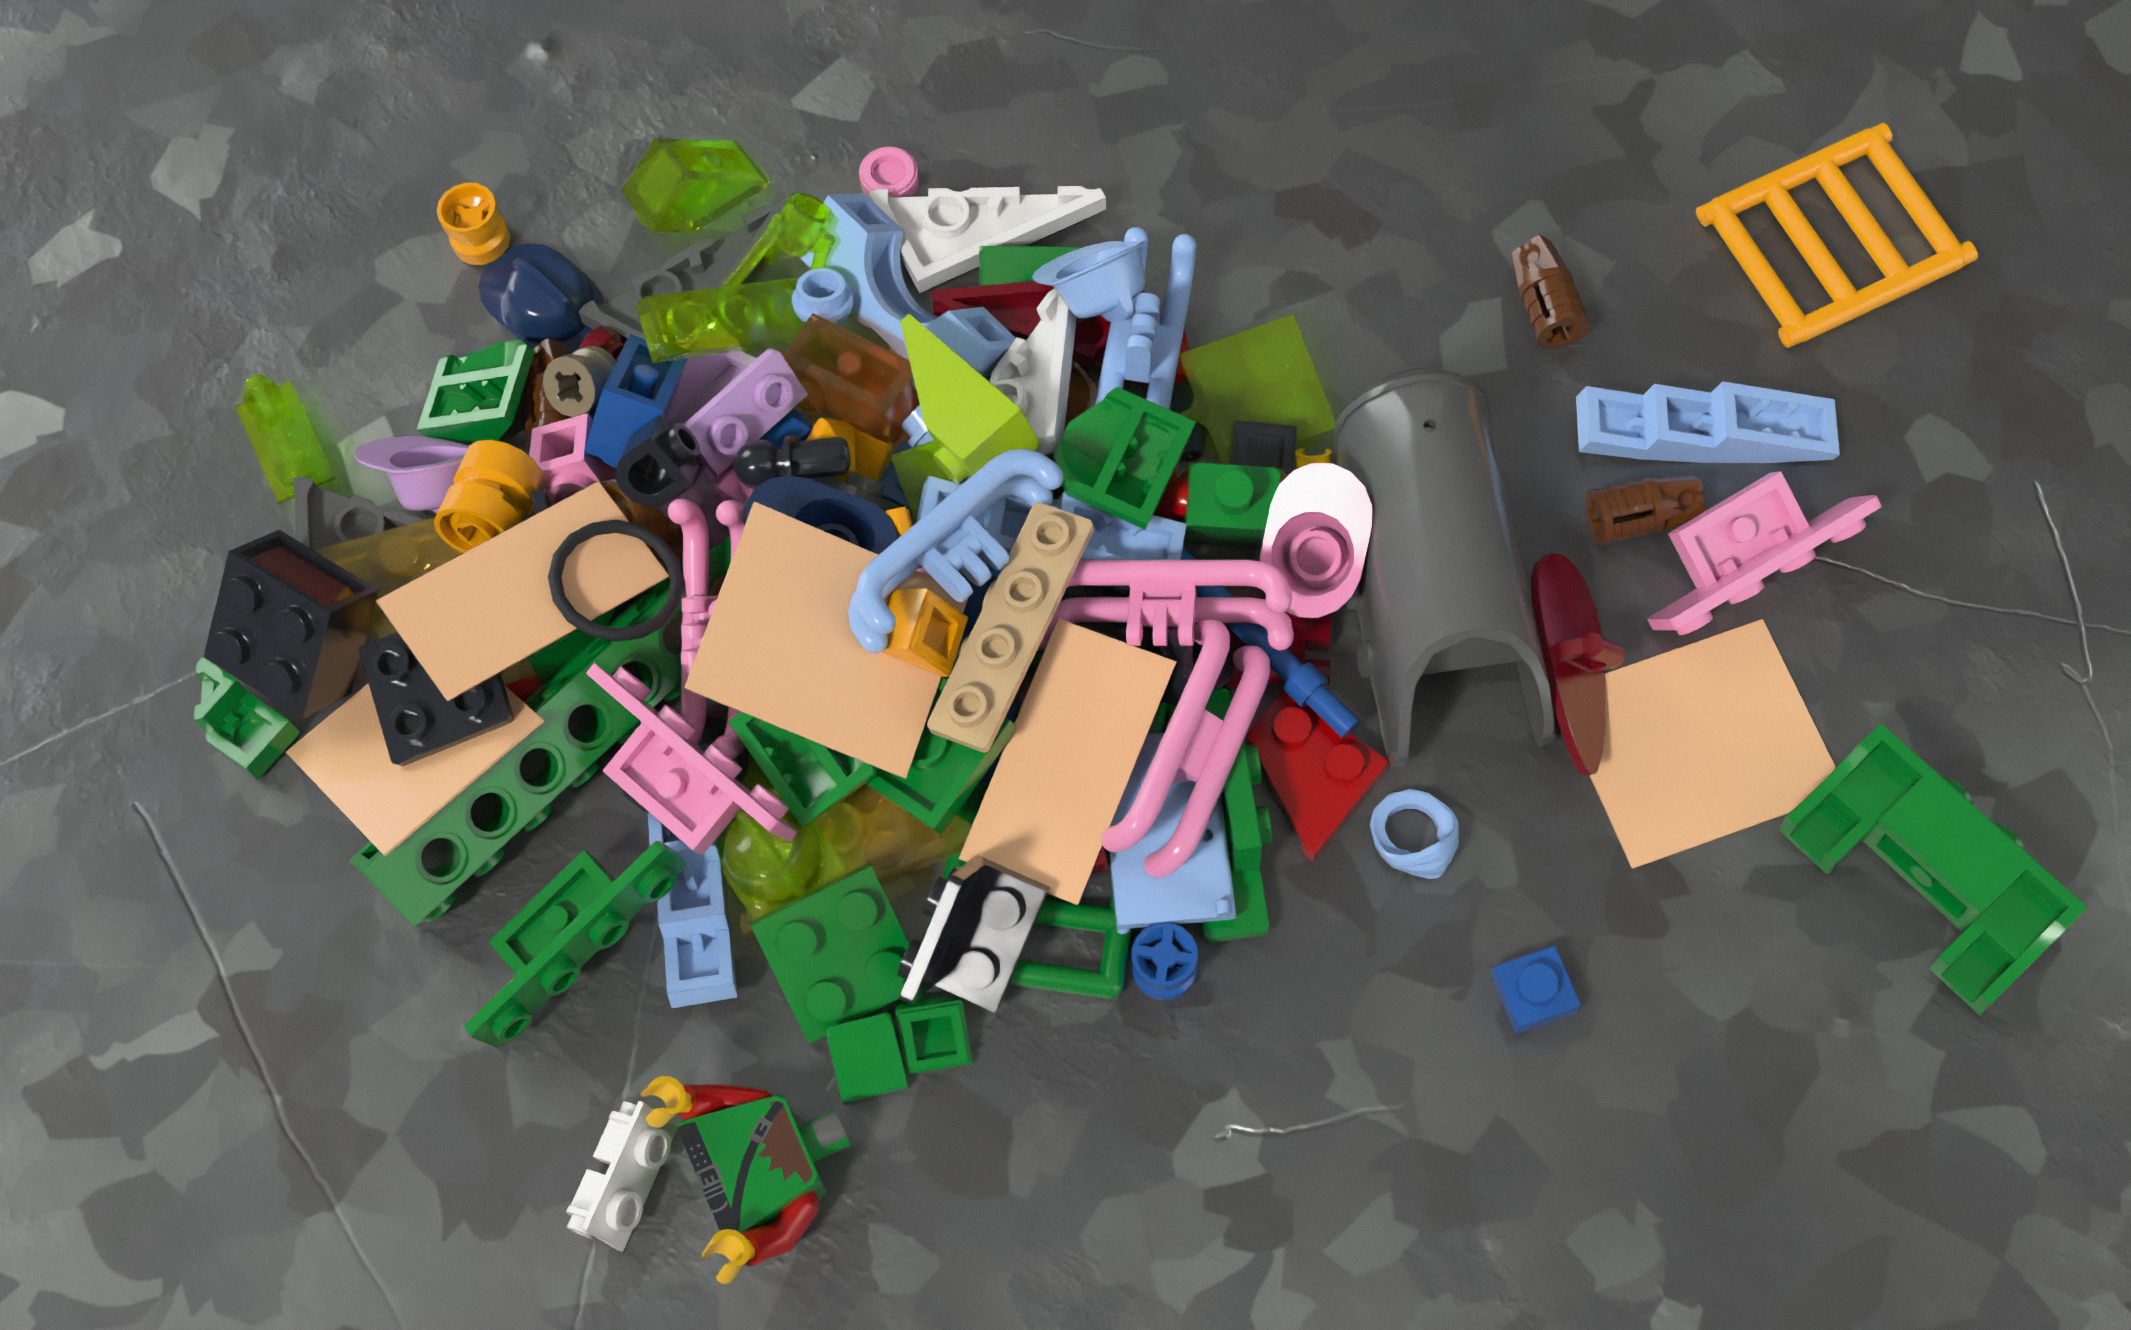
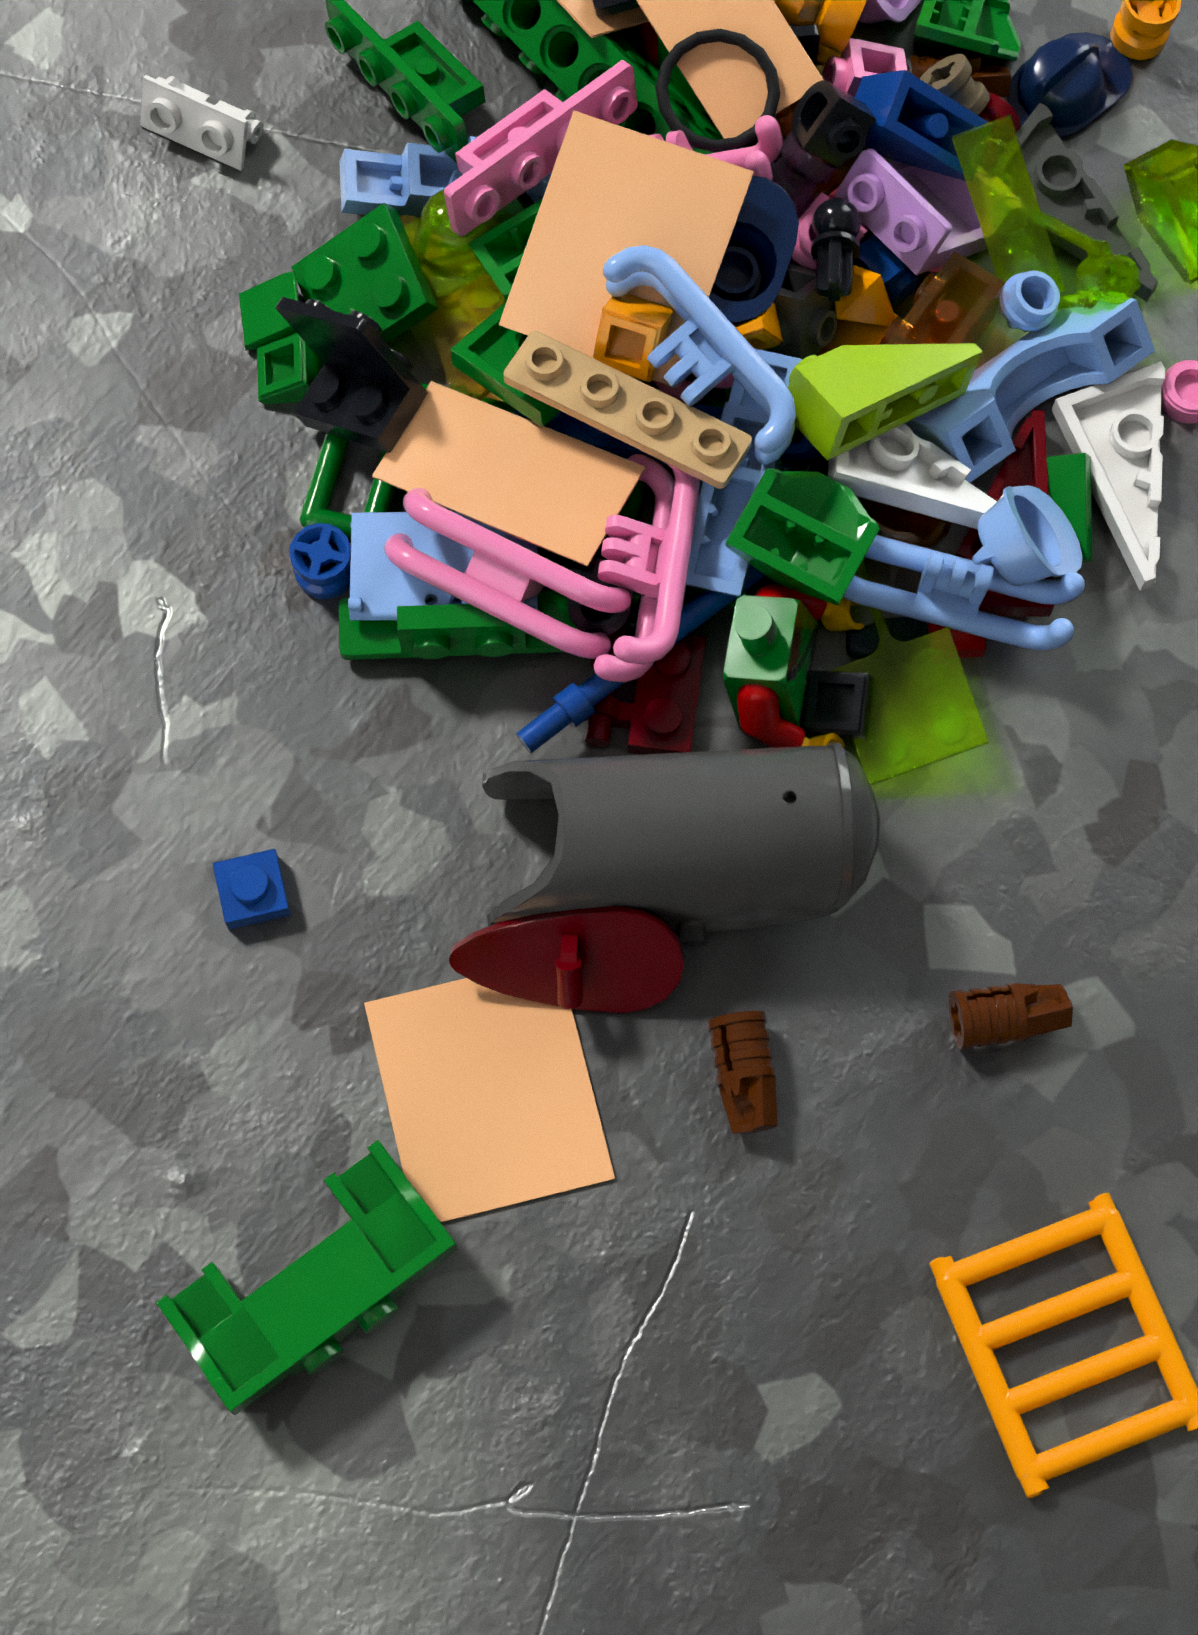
camera: 90 degrees right, 5 degrees up
torso [640,1076,851,1284] -> none
red wing [1246,690,1389,863] -> none
bright pink piece [1260,463,1373,618] -> none
light blue piece [1370,789,1459,879] -> none
light blue slope [1576,381,1840,463] -> none
bright pink bracket [1647,471,1882,635] -> none

